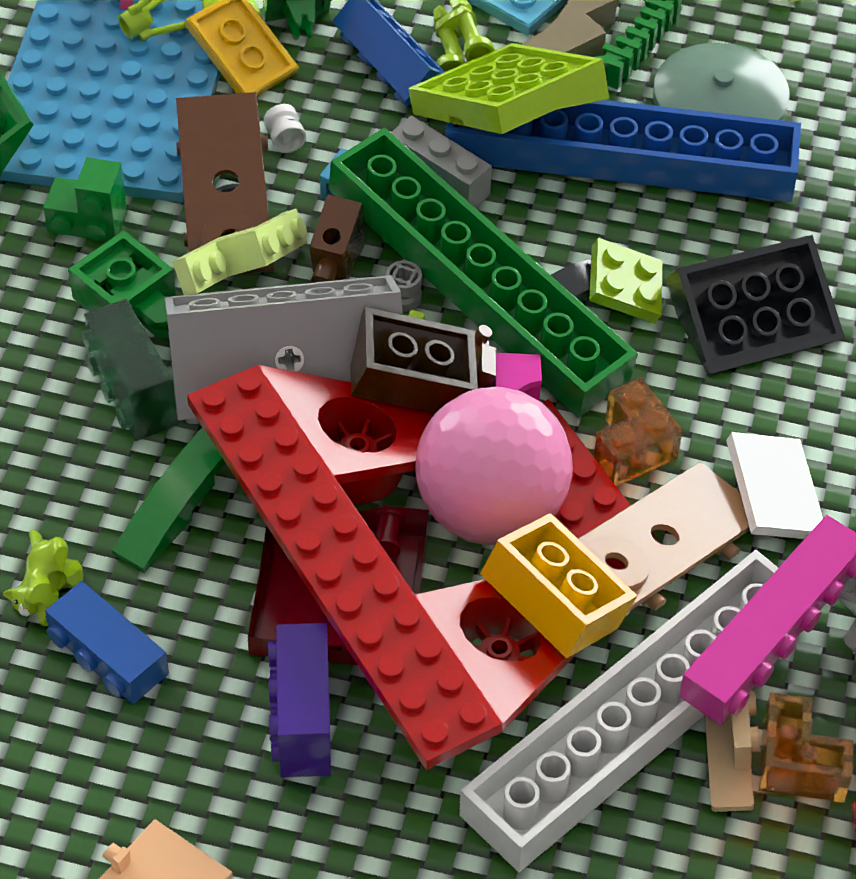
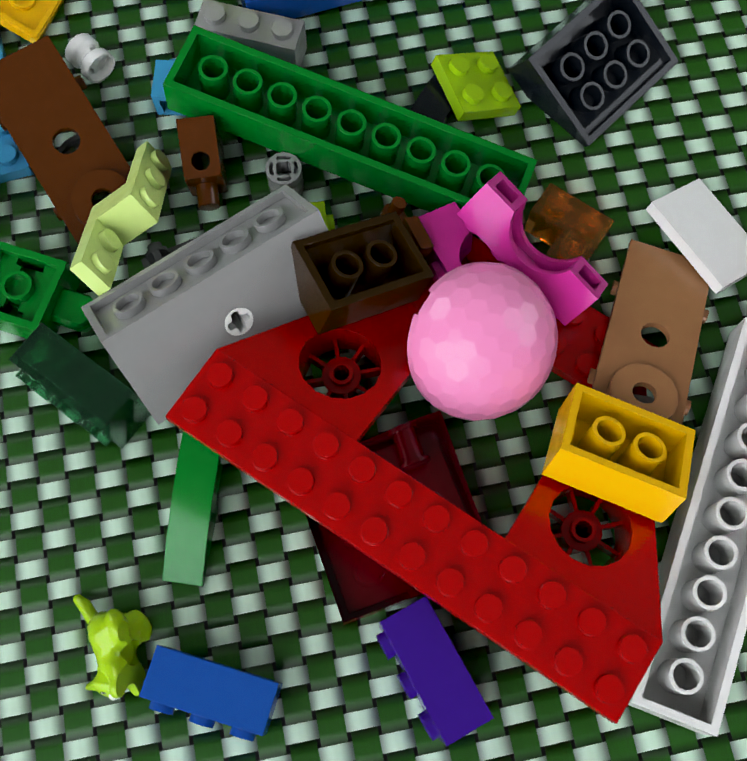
camera: 25 degrees left, 20 degrees up
none -> dark pink arch [457,171,608,326]

